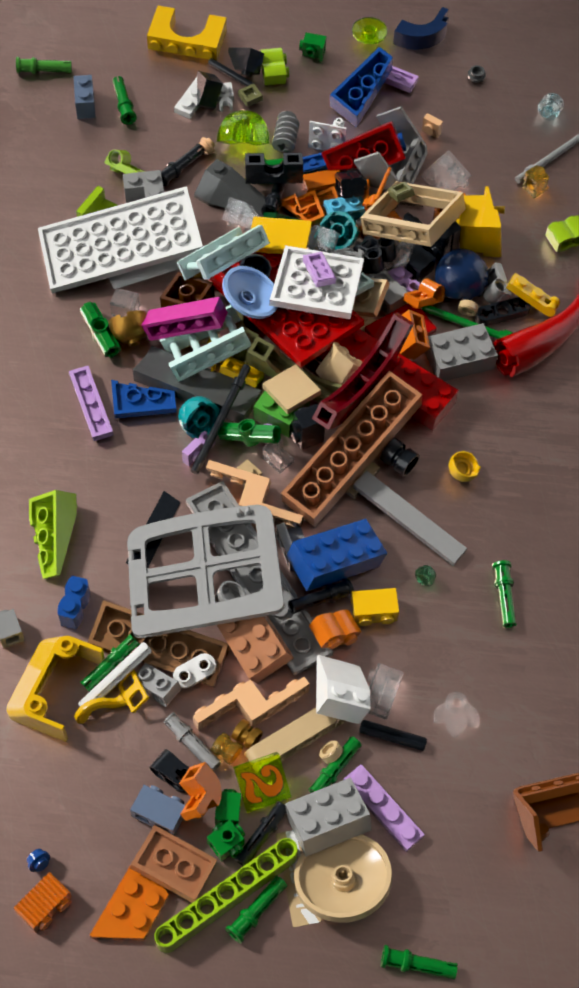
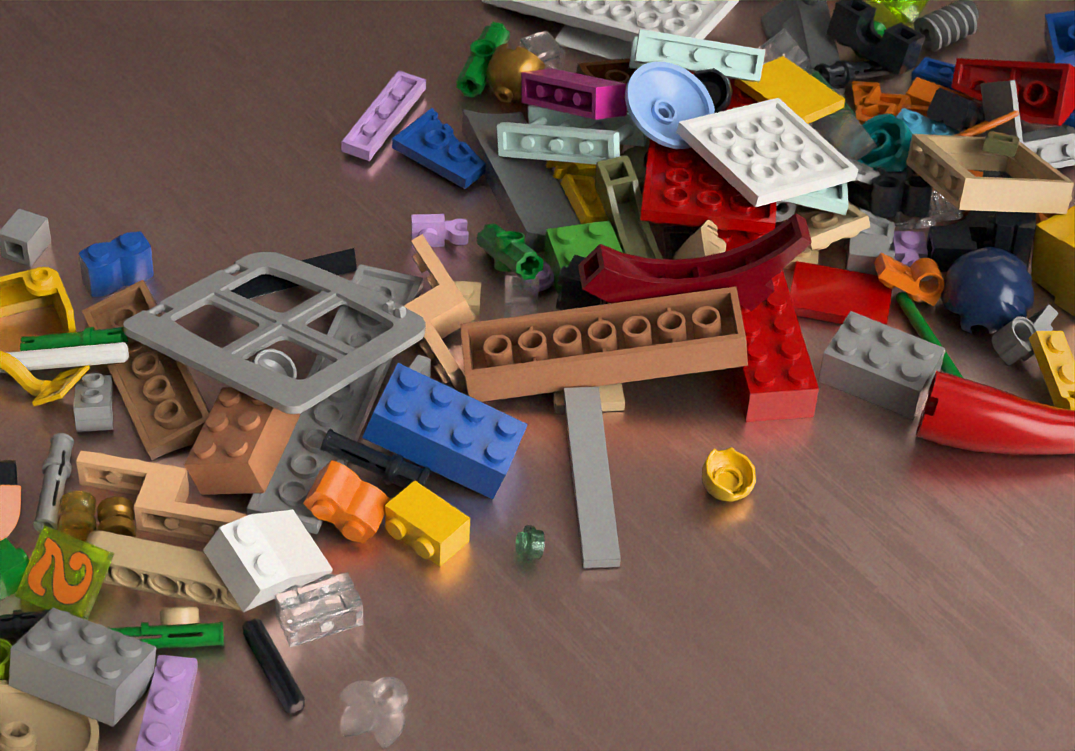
camera: 45 degrees right, 15 degrees down
lime wedge [29,490,77,579] -> none
white plate [173,654,217,688] -> none
teal cylinder [178,396,220,439] -> none
black bar [191,364,251,474] -> none
tan tile [262,364,321,414] -> none
lavender plate [303,252,336,288] -> none
white hinge [308,118,347,151] -> none
black wheel [380,438,420,477] -> none
orange brick [400,309,430,361] -> none
tan tile [458,300,479,317] -> none
black beam [475,297,531,326] -> none
green pin [492,560,517,628] -> none

